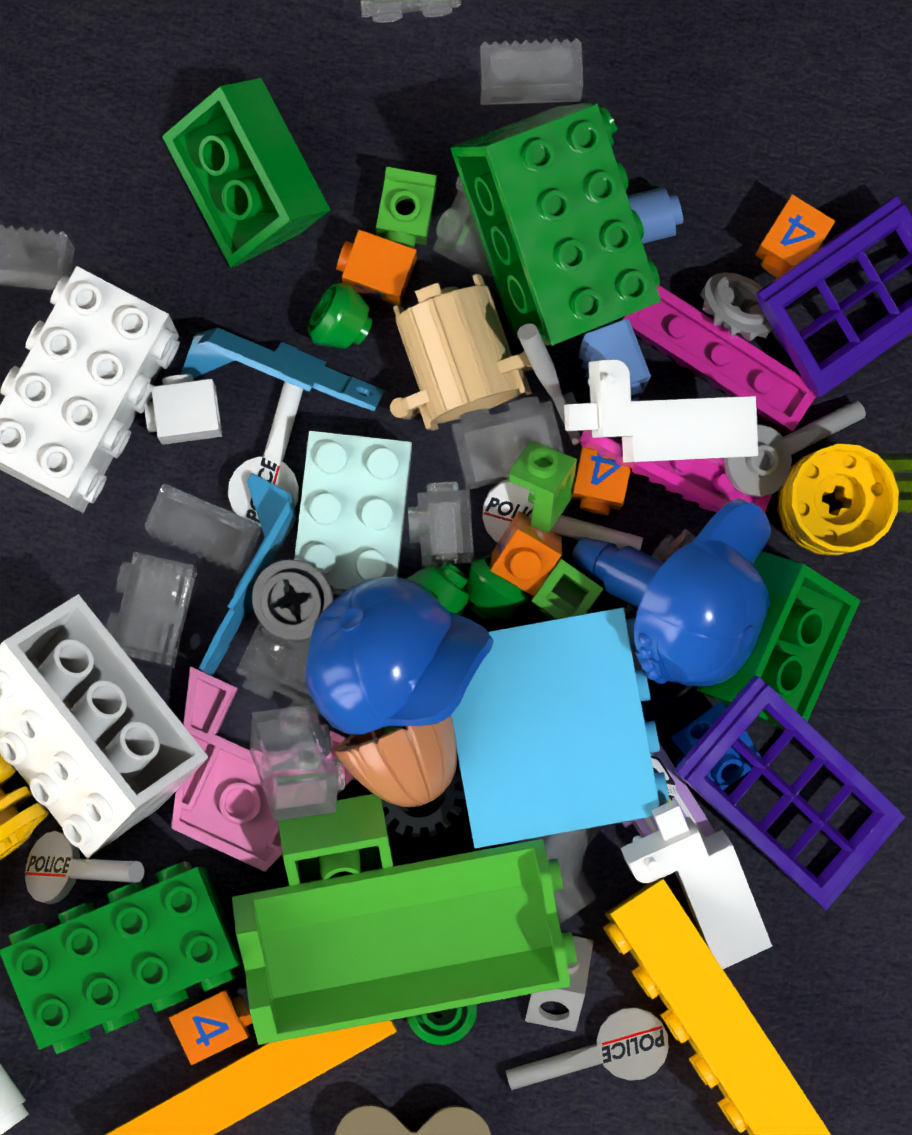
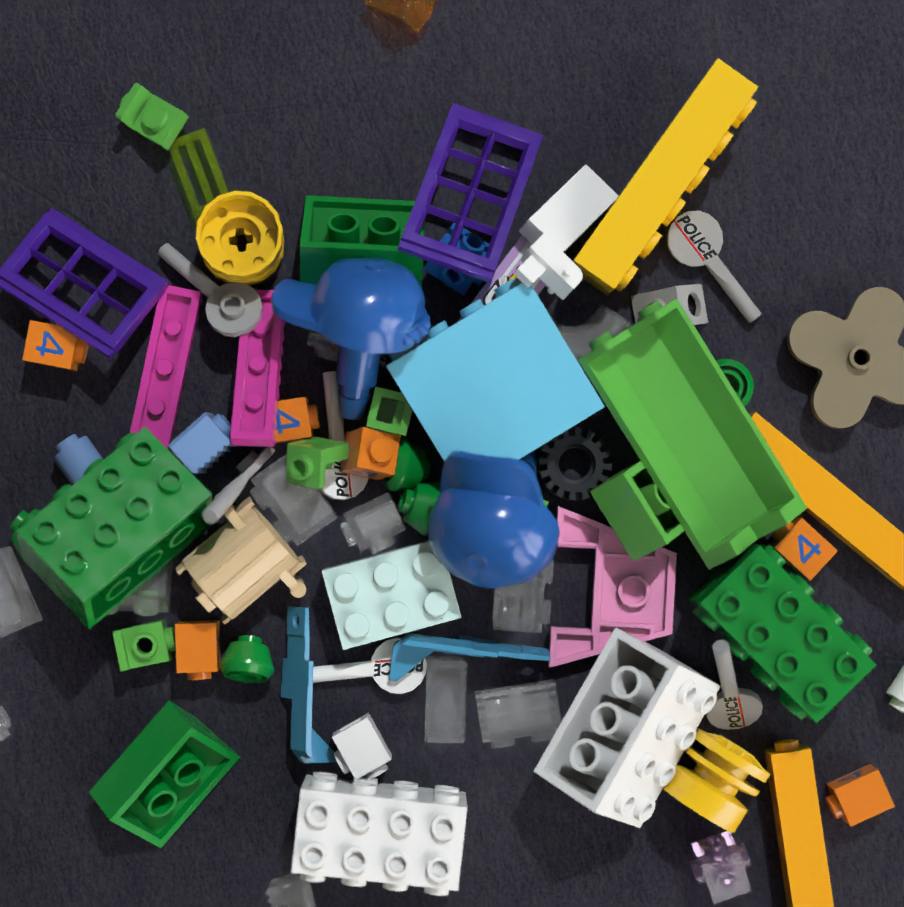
camera: 110 degrees left, 5 degrees up
clear brick [250,705,345,821] -> none
gear [252,558,334,640] -> none
nougat hair [334,716,457,807] -> none
white piece [564,360,758,463] -> none
light grey gear [700,273,773,341] -> none

